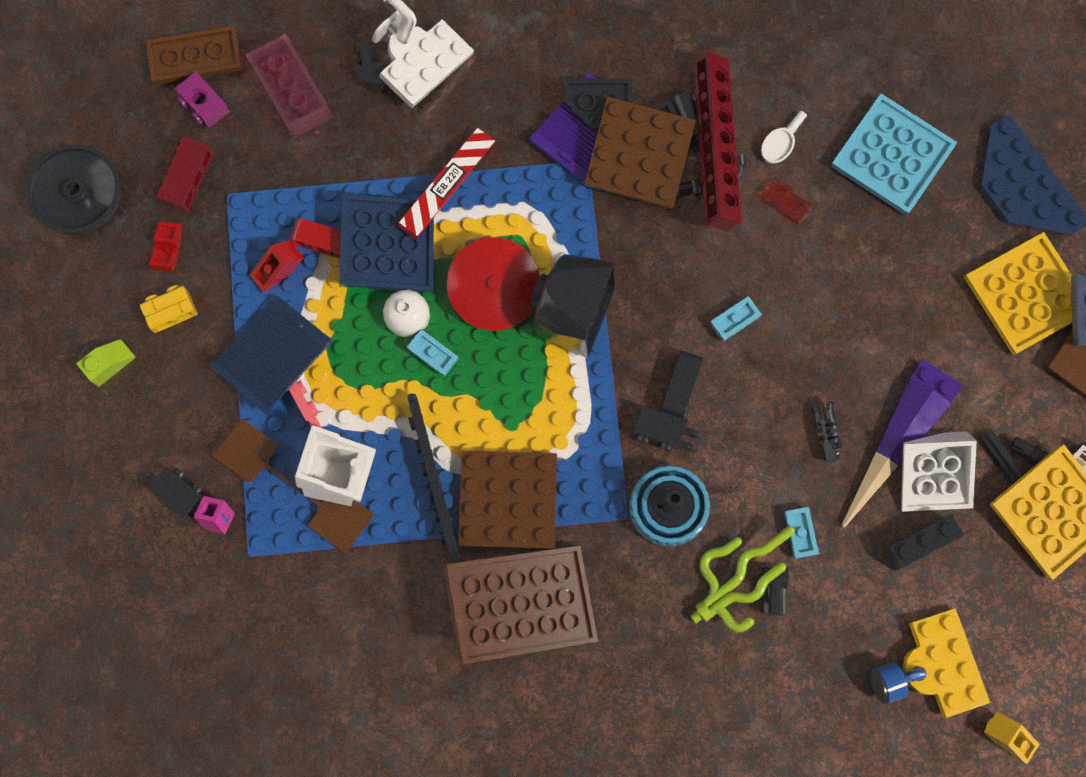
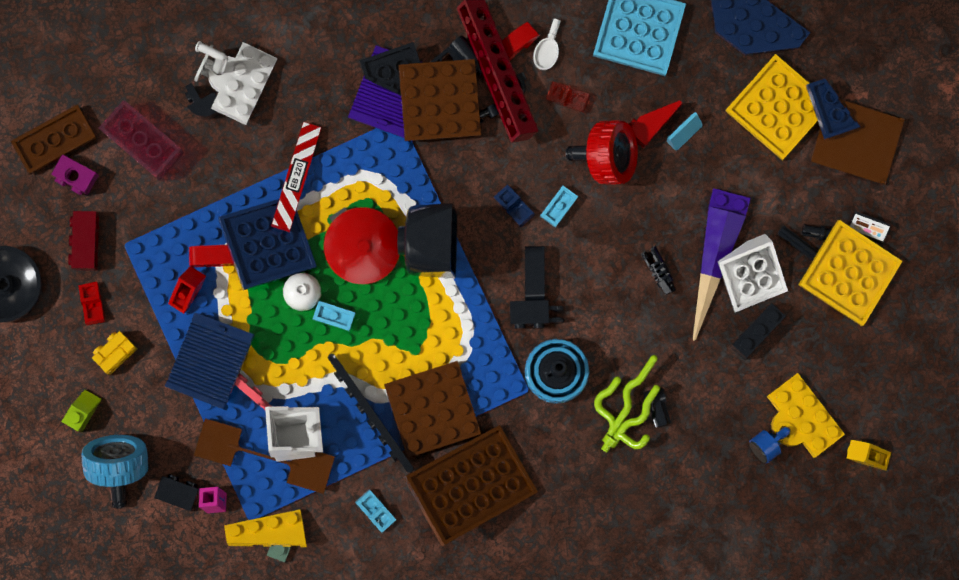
camera: 20 degrees left, 5 degrees up
medium azure plate [784,507,819,559] -> none
none -> dark azure wheel [82,435,148,509]
none -> yellow wing [224,509,307,547]
none -> sand green plate [267,545,291,562]
none -> medium azure slope [355,489,396,533]
none -> dark blue slope [494,184,535,227]
none -> red slope [502,22,540,60]
none -> red wheel [565,120,638,185]
none -> red slope [629,100,682,148]
none -> medium azure slope [667,112,703,151]

